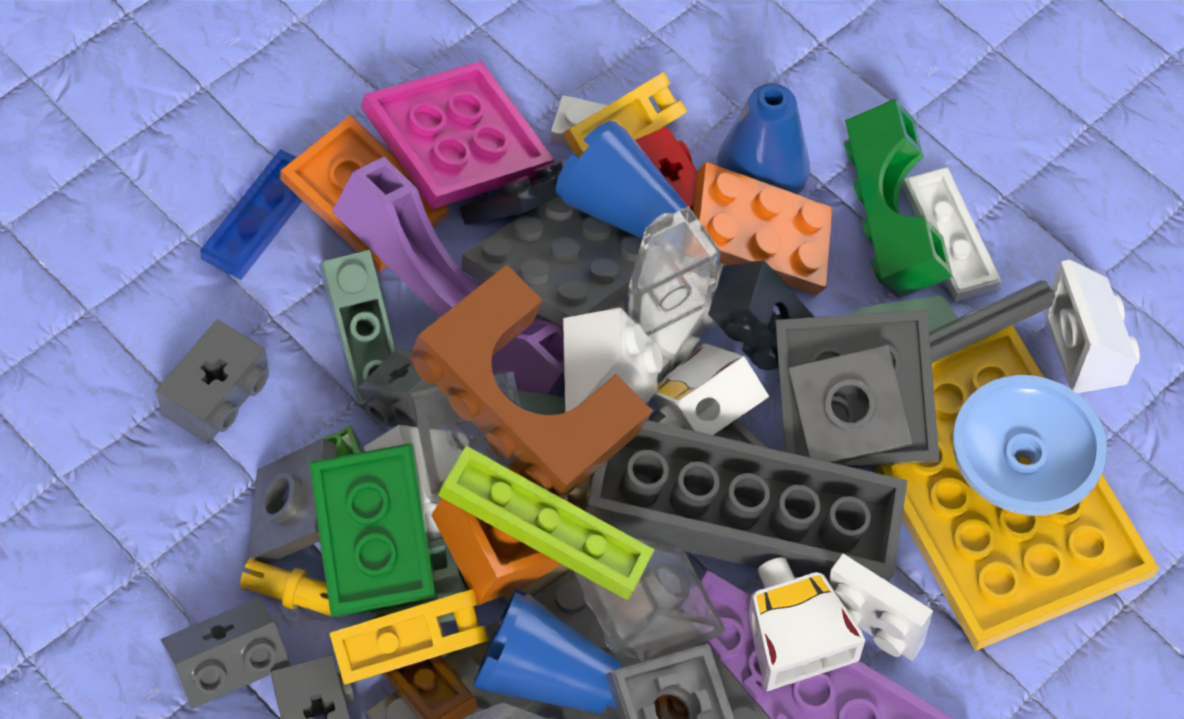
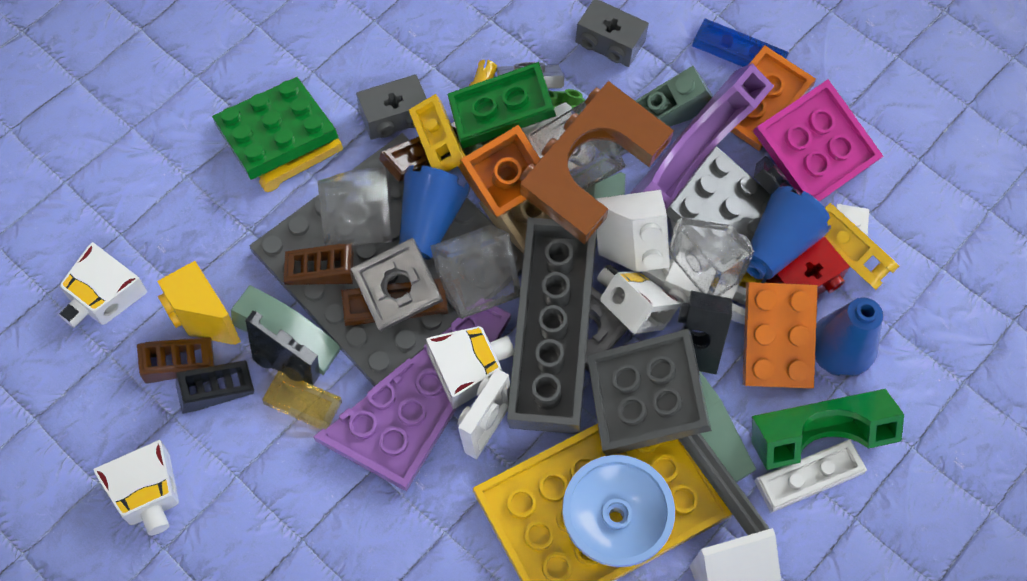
camera: 85 degrees right, 5 degrees up
dark grey brick [161,597,291,709] -> none
lime plate [438,446,654,600] -> none
flat silver piece [788,345,912,463] -> none

